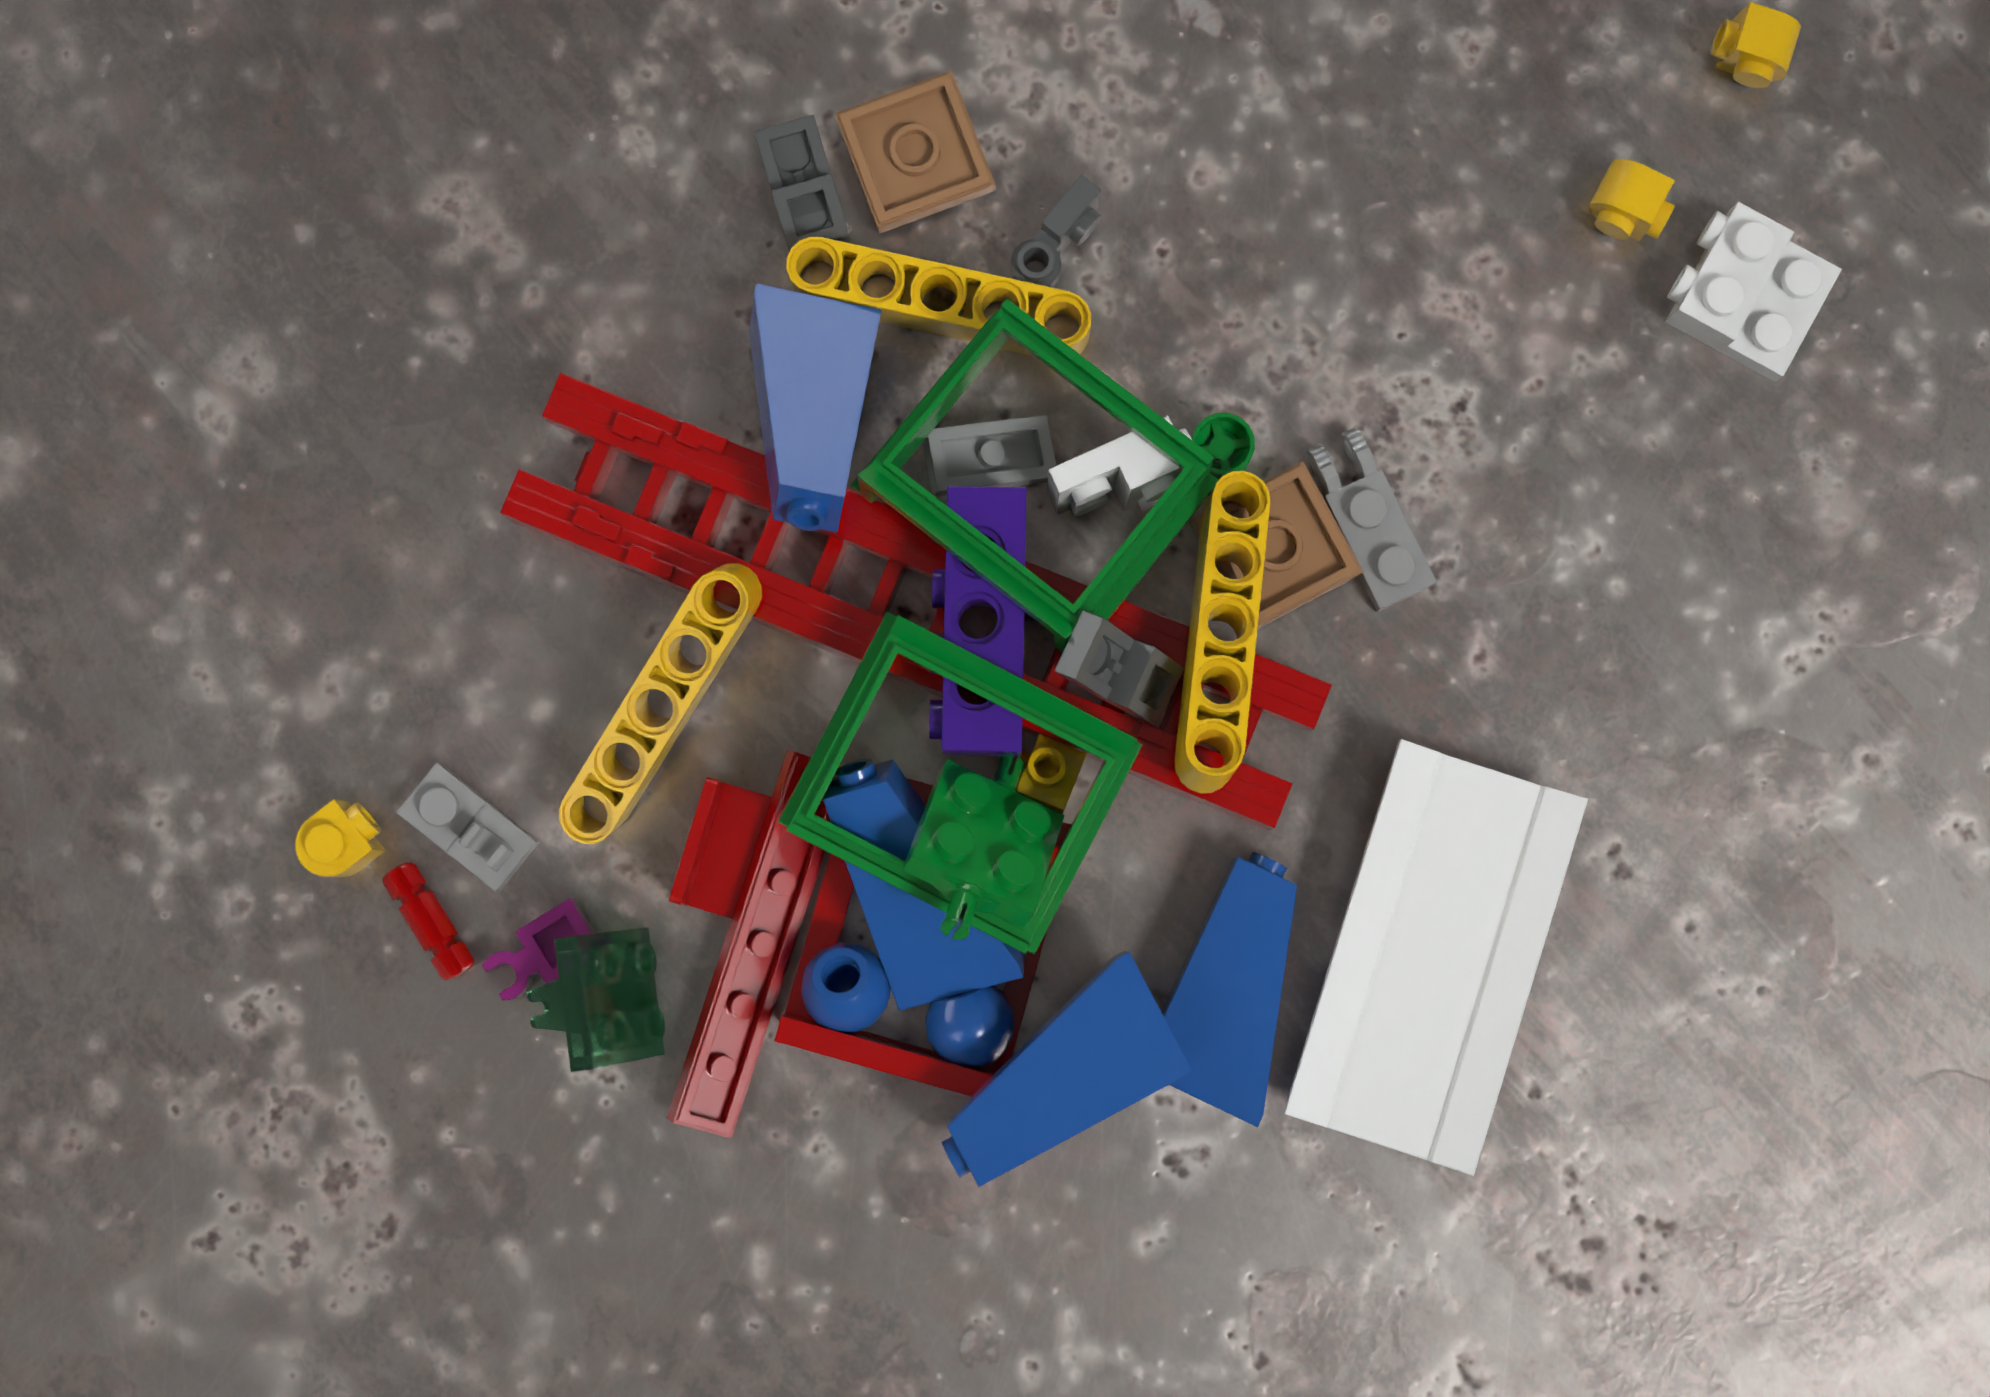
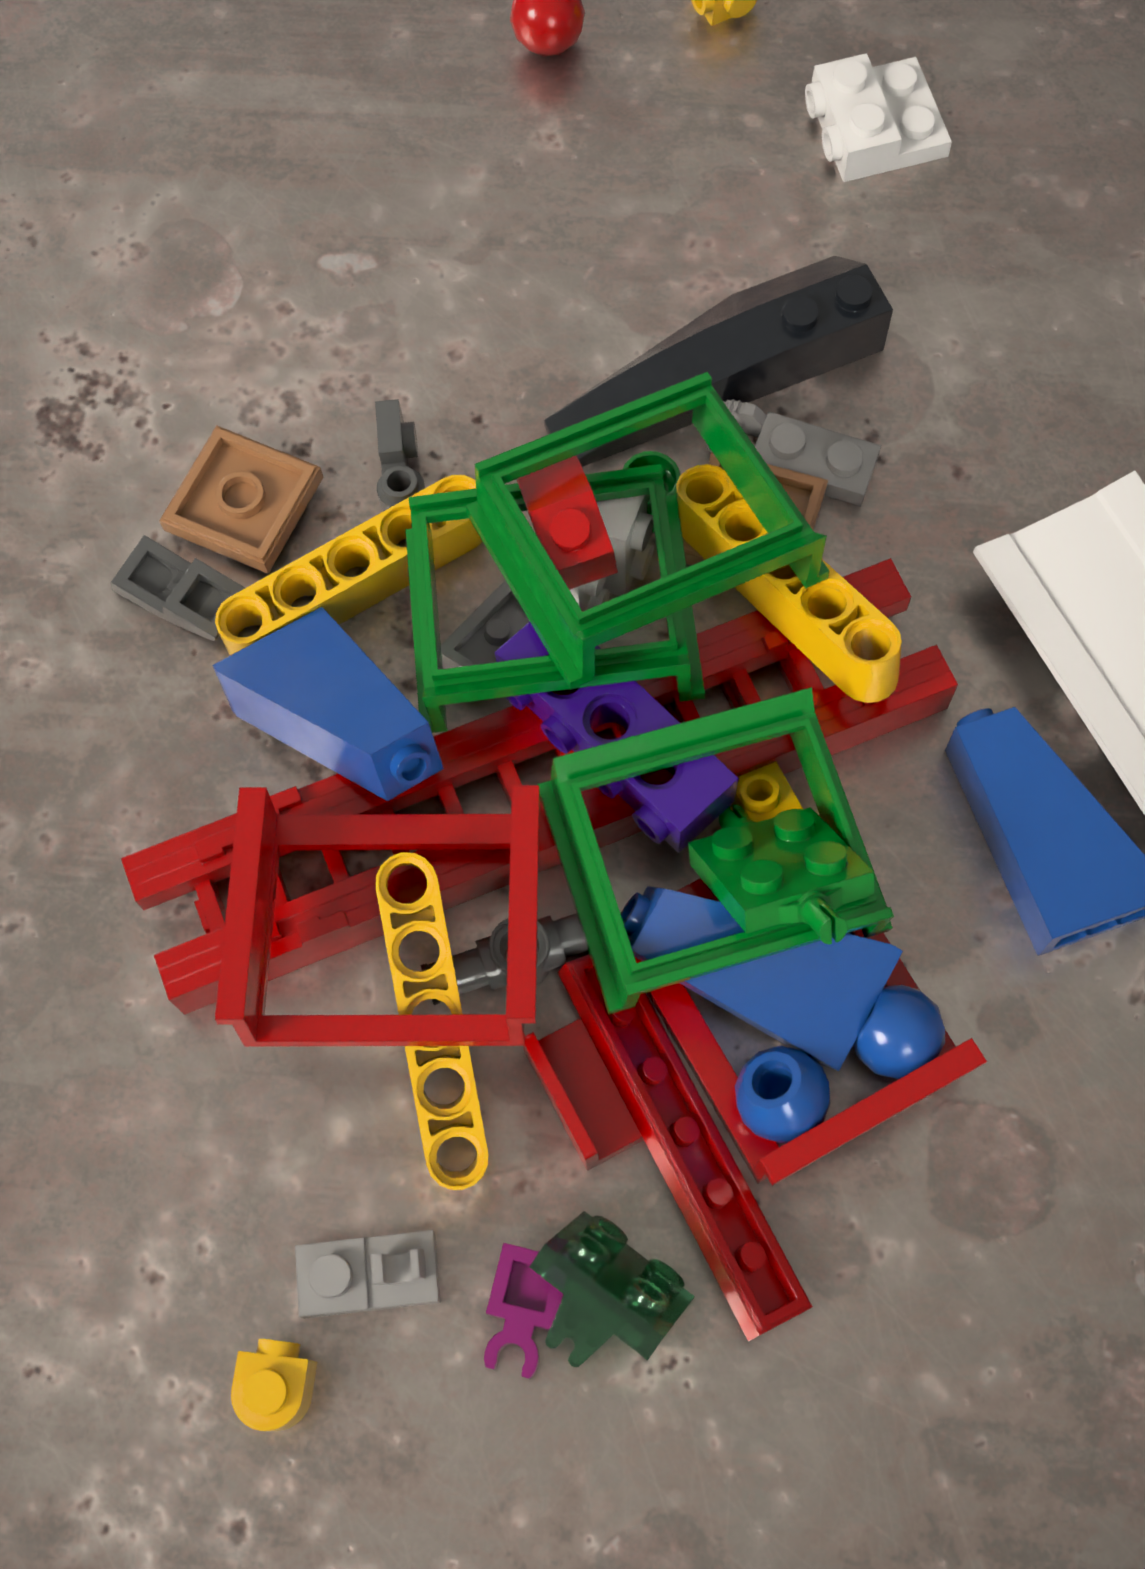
camera: 45 degrees left, 15 degrees down
red axle [382,862,474,980] -> none
blue slope [941,951,1193,1187] -> none
dark grey slope [1055,611,1184,727] -> none
yellow plate [1588,159,1675,242] -> none
none -> red piece [215,785,540,1047]
none -> dark grey pin [420,913,588,1005]
none -> green piece [465,372,830,690]
none -> red slope [516,455,618,590]
none -> black wedge [544,256,893,467]

